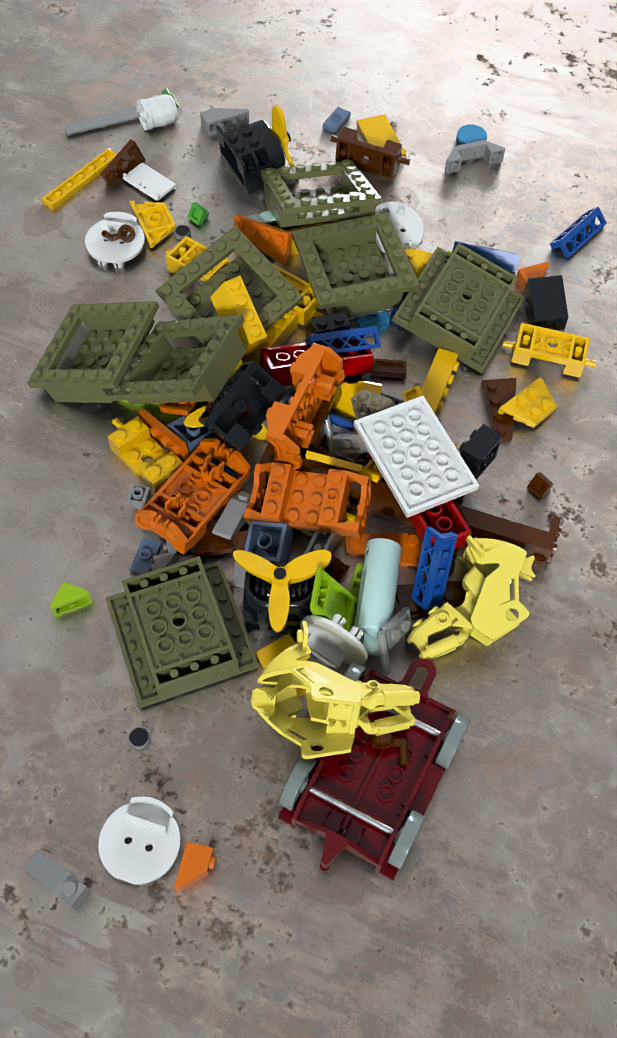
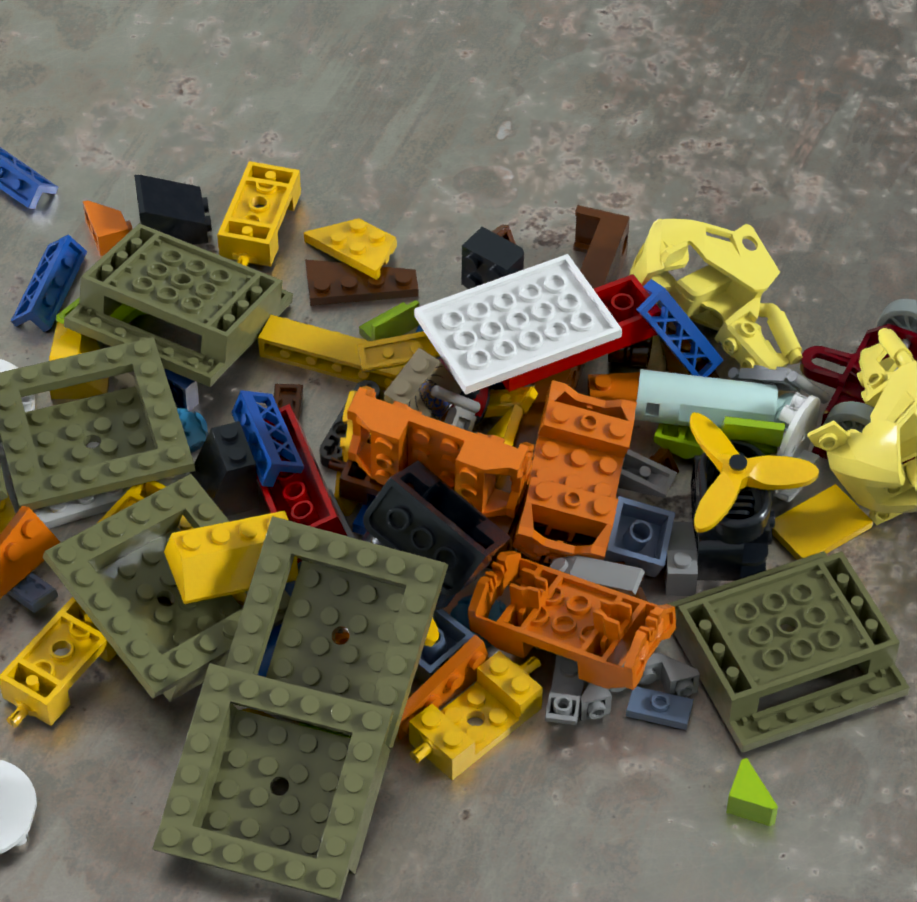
camera: 90 degrees left, 10 degrees down
none -> lime panel [359,300,420,341]

